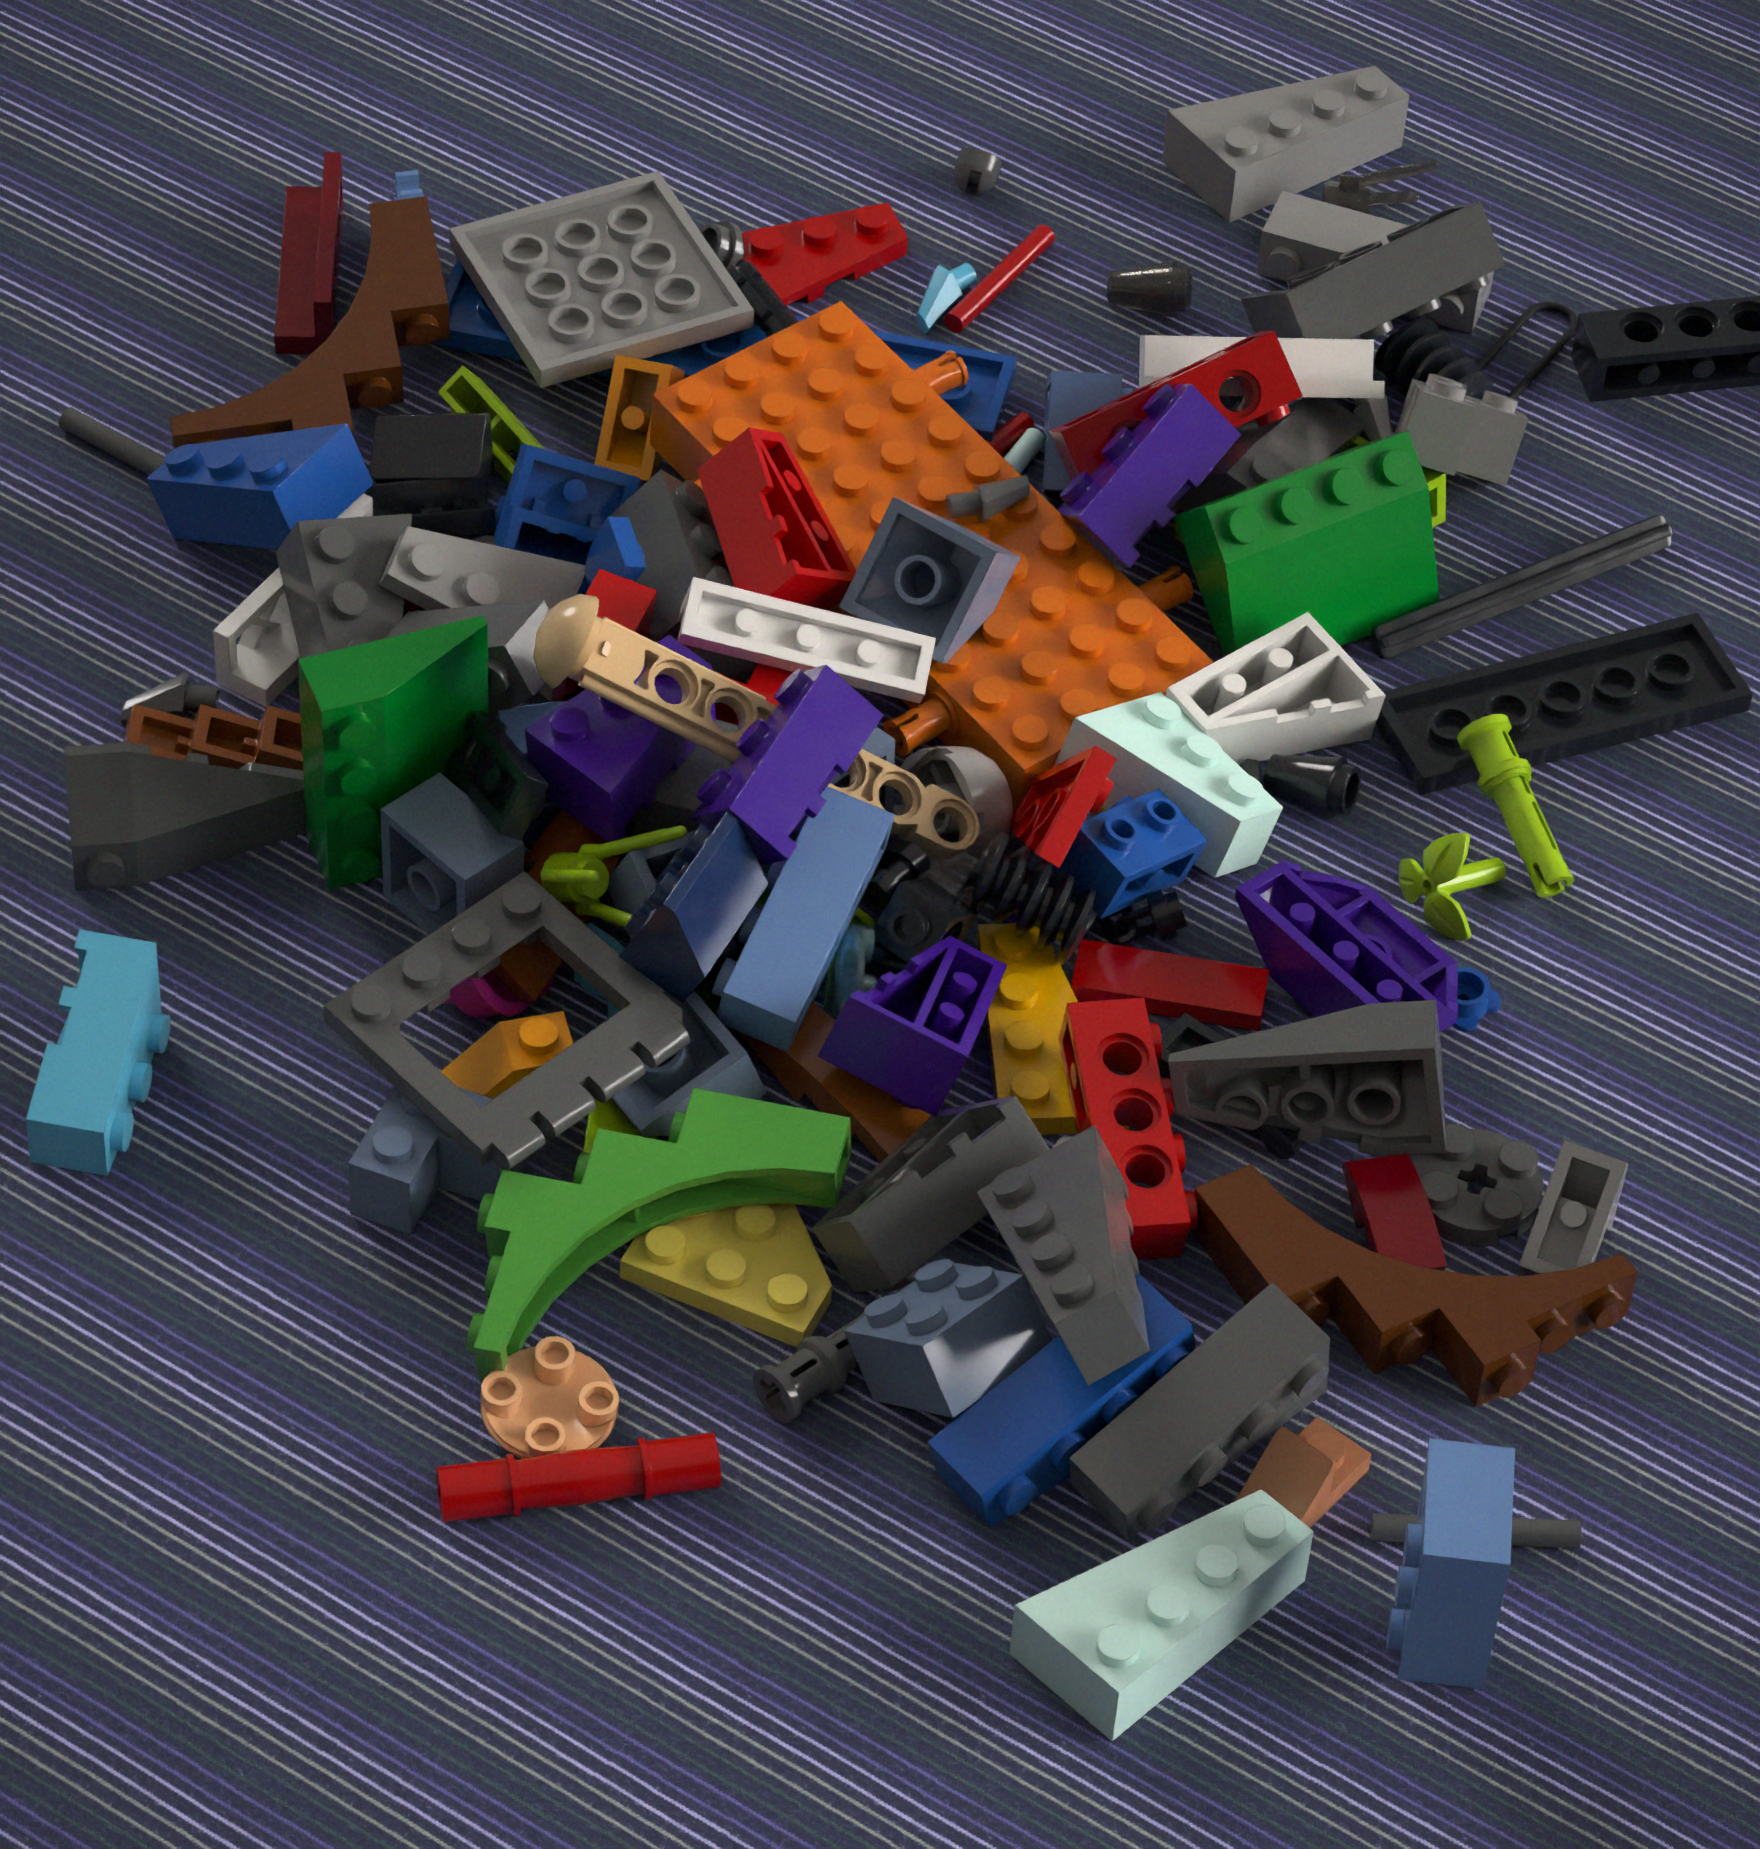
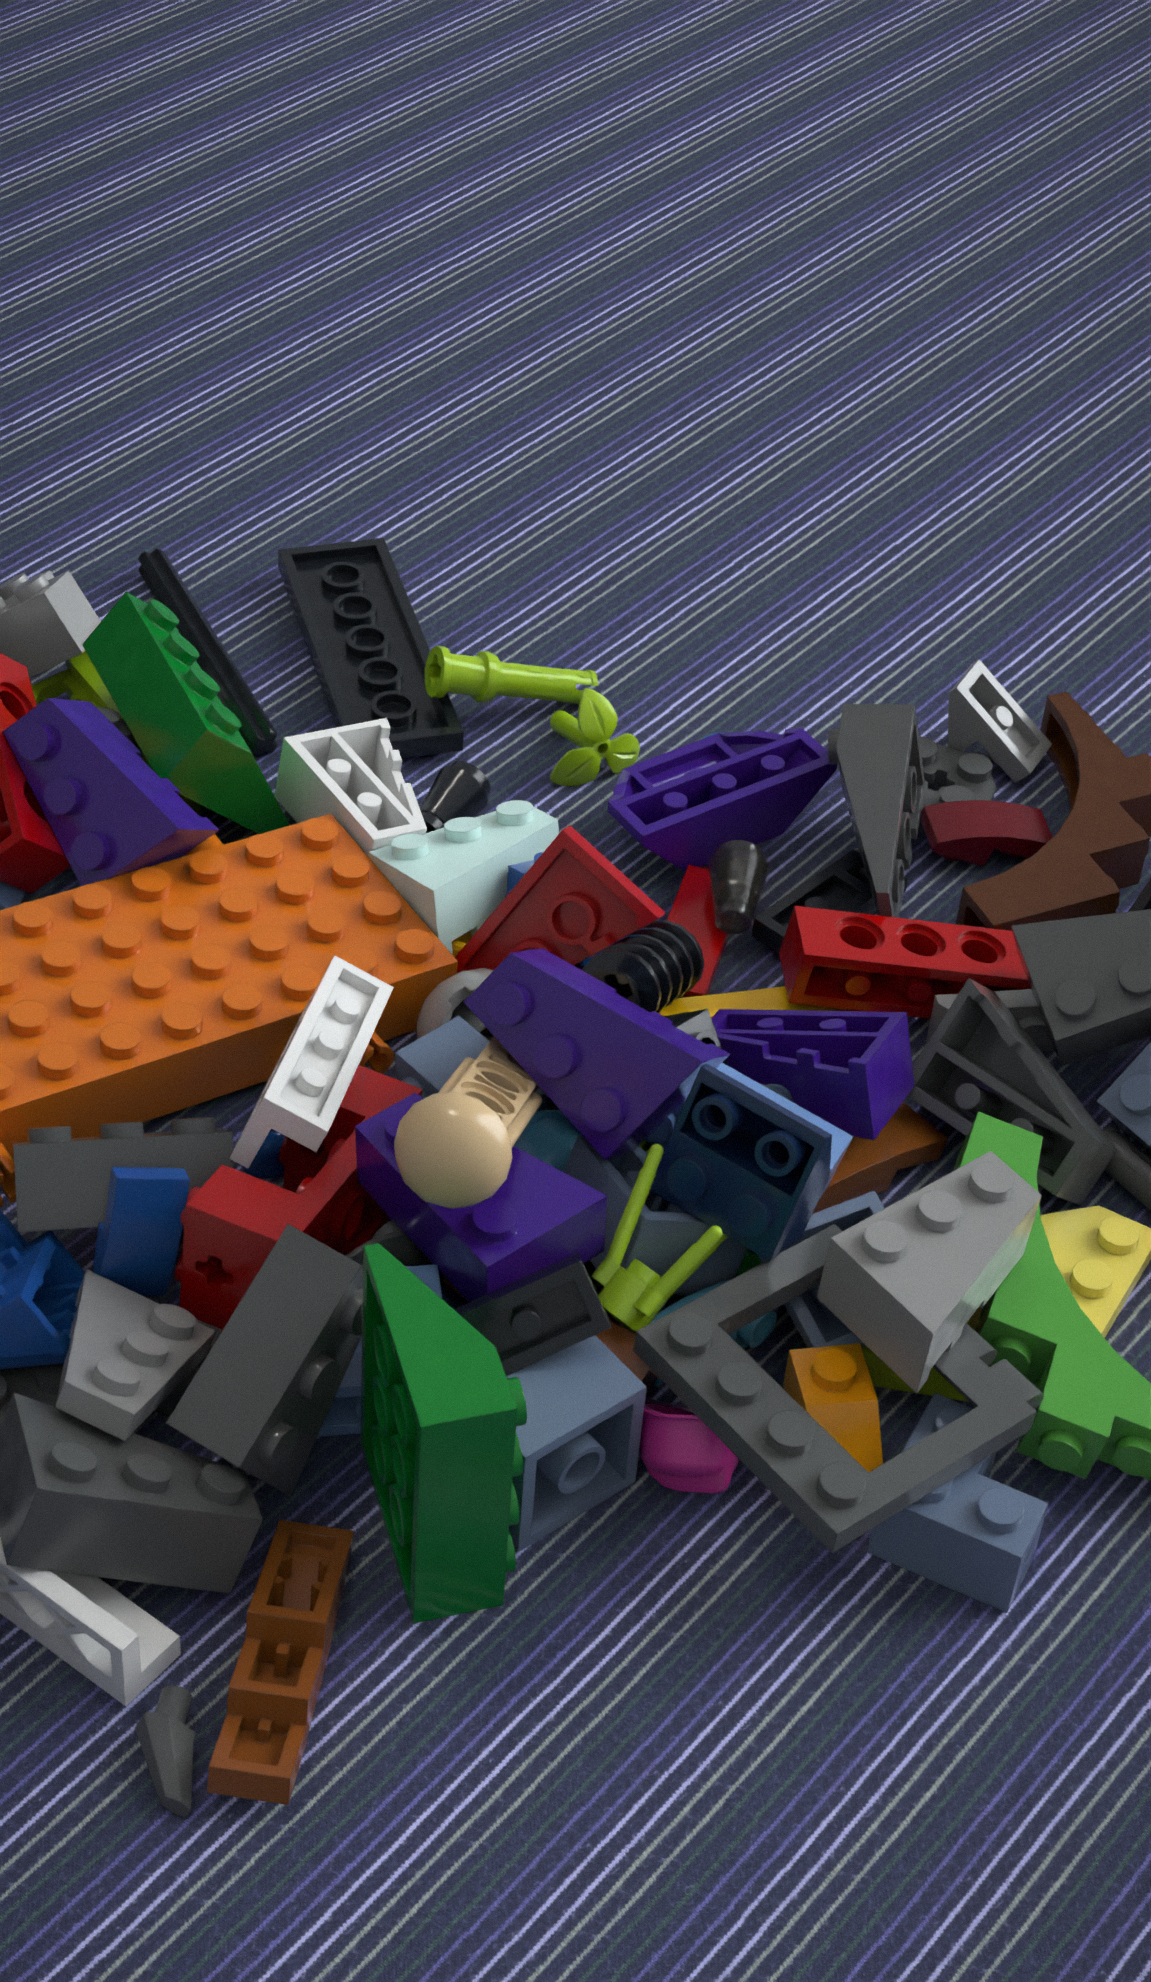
camera: 85 degrees left, 5 degrees down
medium azure wedge [26,929,170,1176] -> none
dark grey wedge [64,742,306,890] -> none
red wedge [697,427,856,611] -> none
sand blue slope [839,497,1021,664] -> none
dark grey bar [946,475,1030,522] -> none
none -> clear smoke cone [708,840,769,934]
none -> light grey wedge [817,1151,1042,1394]

